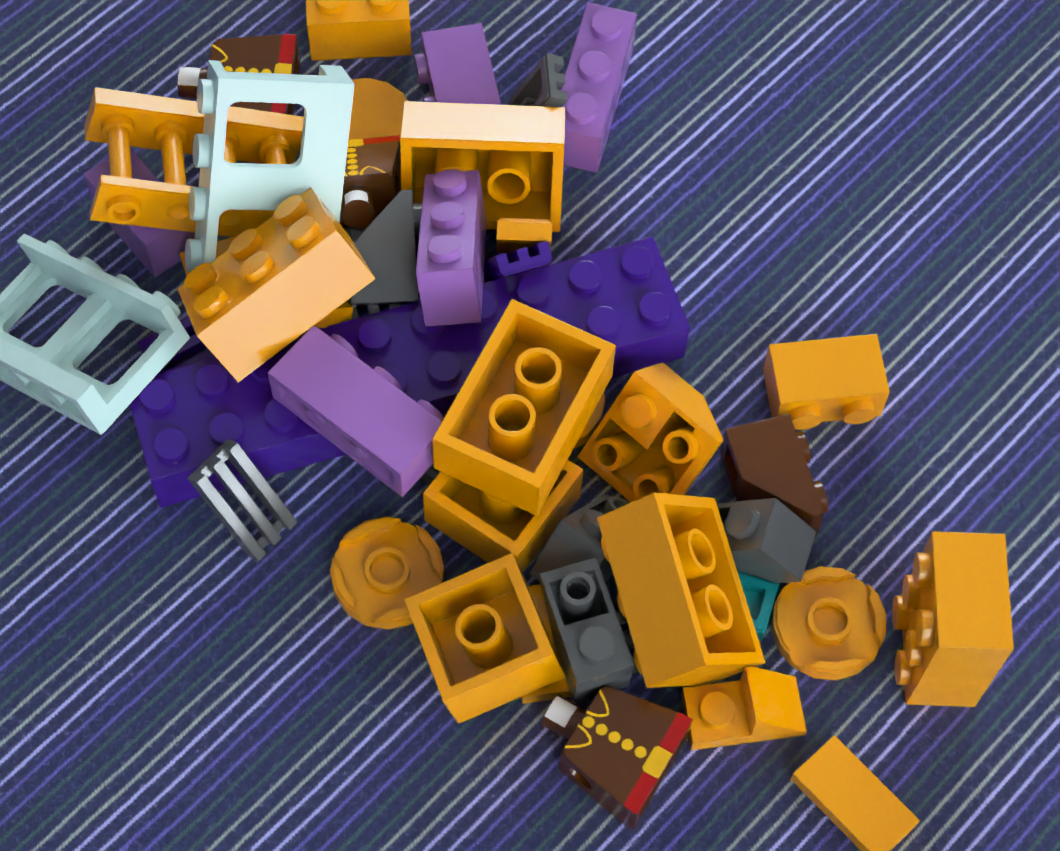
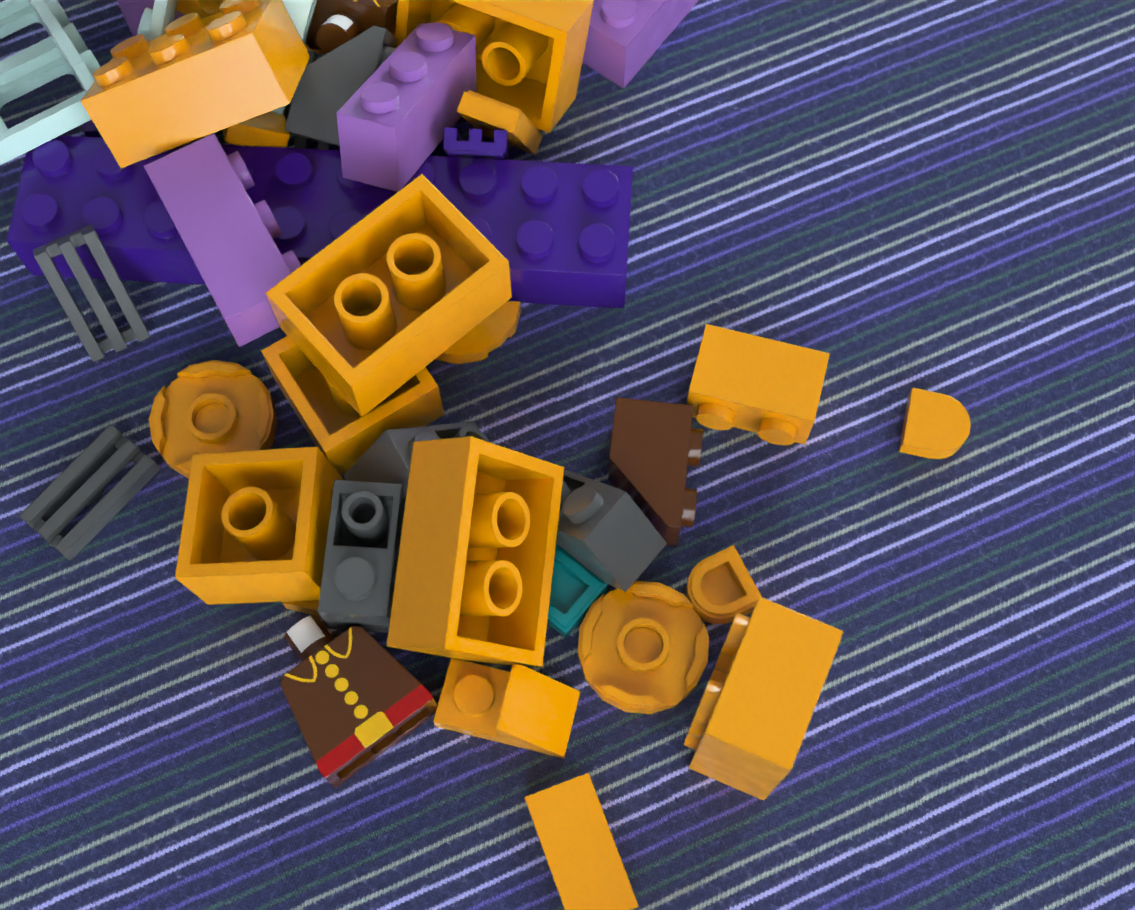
camera: 25 degrees right, 5 degrees up
light orange slope [577,362,724,502] -> none
none -> dark grey tile [19,424,161,561]
none -> light orange tile [686,545,763,624]
none -> light orange tile [899,388,971,459]

